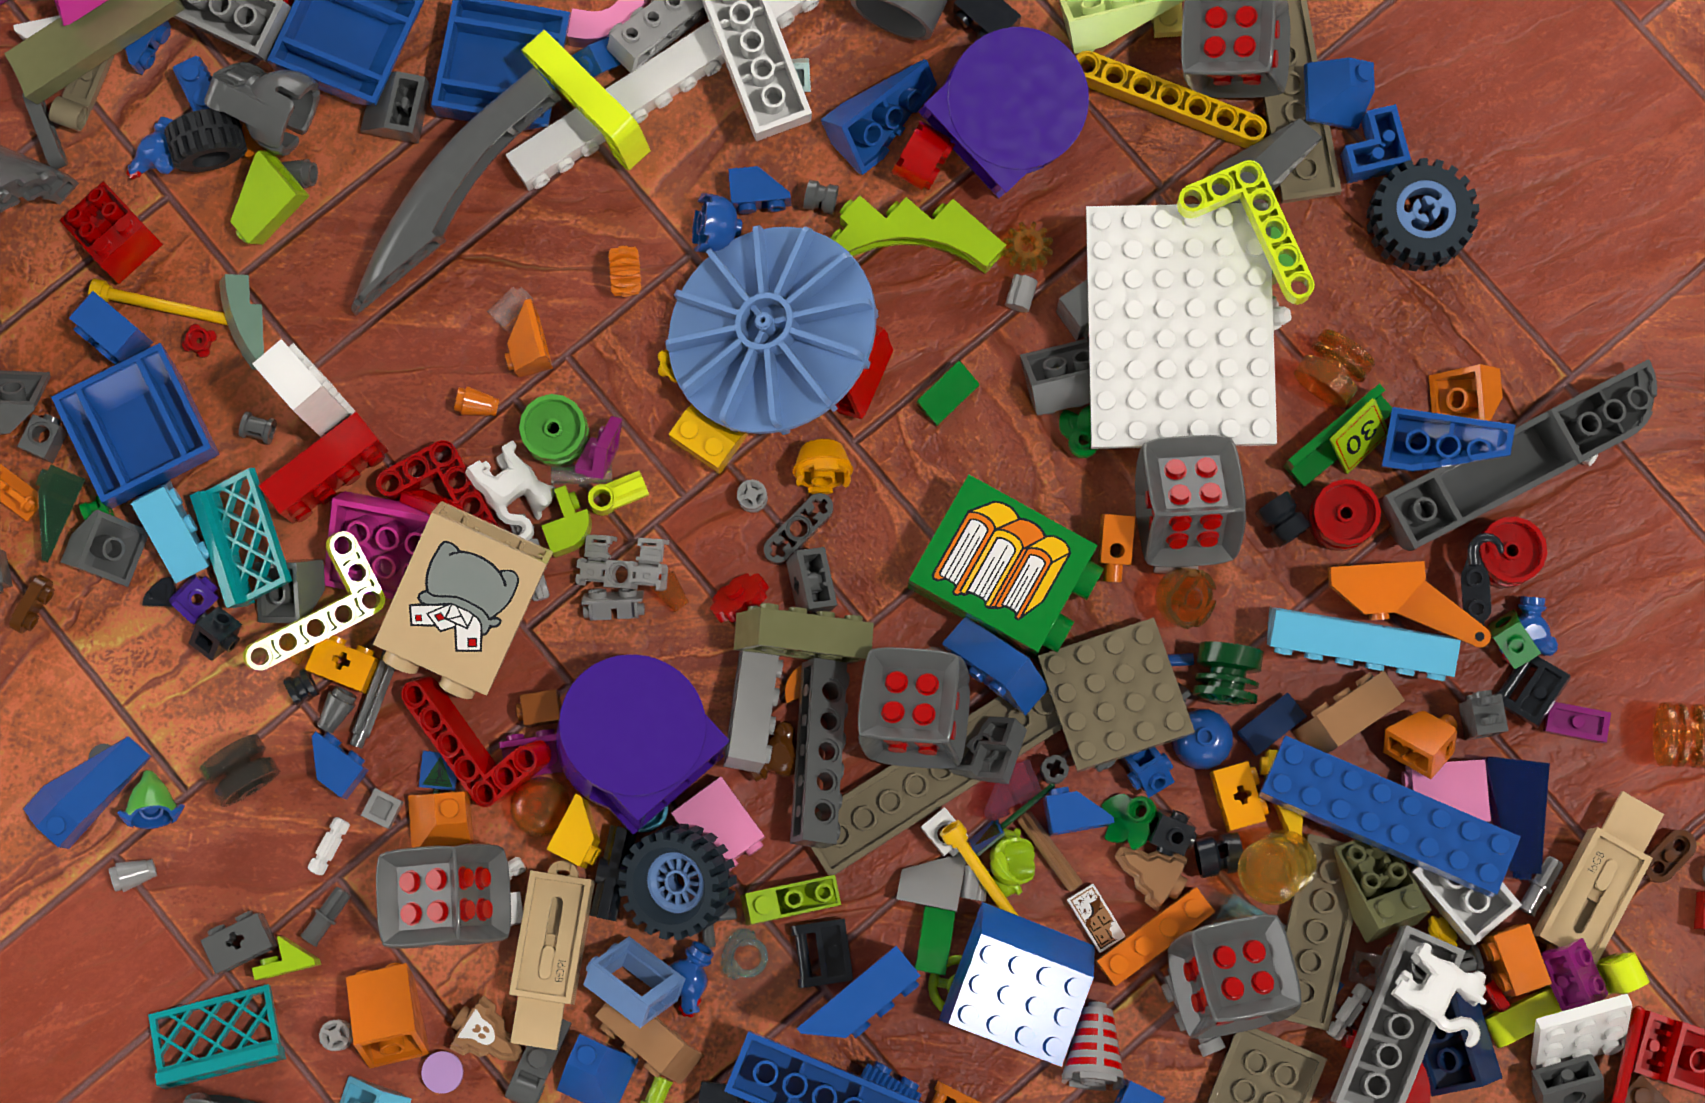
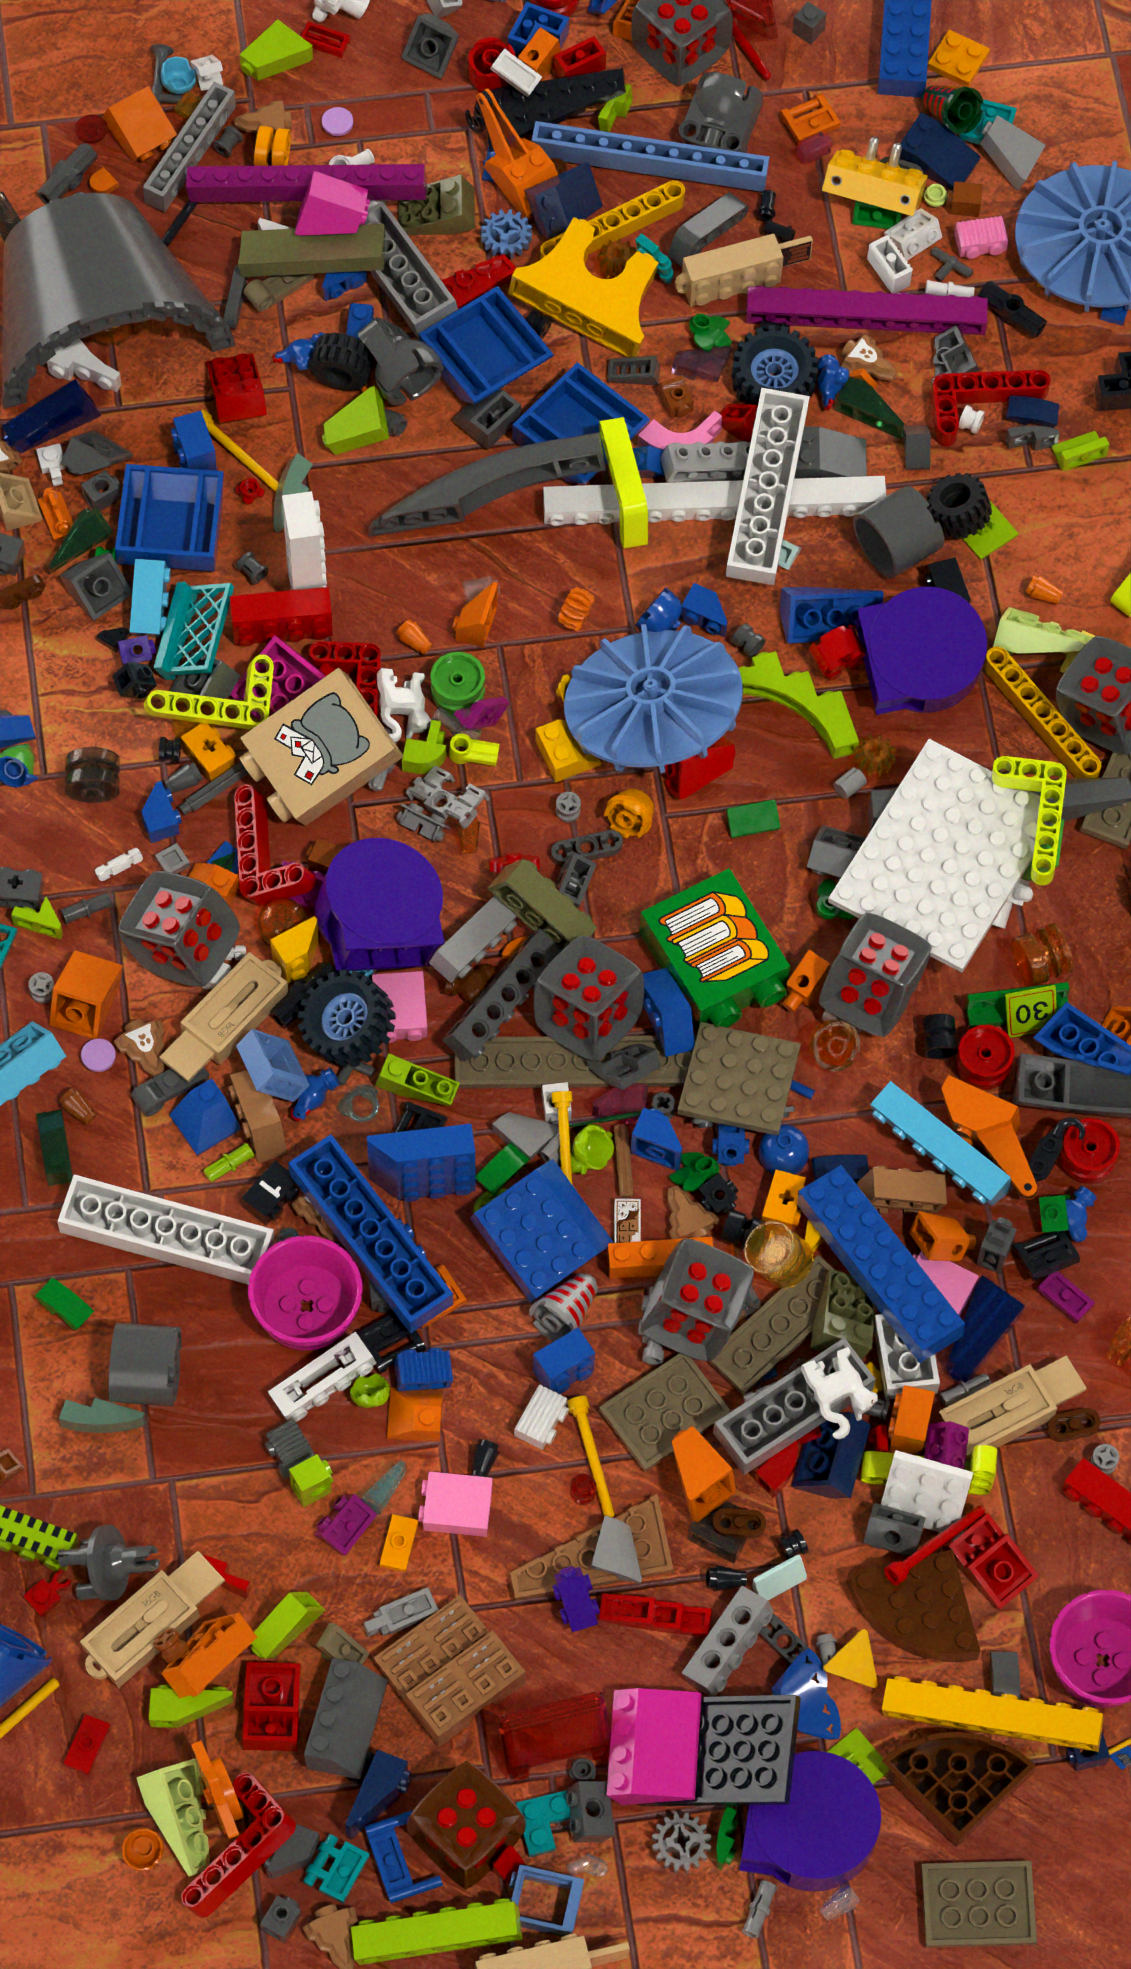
camera: 25 degrees right, 15 degrees down
dark green wheel [1192,641,1264,706] -> none

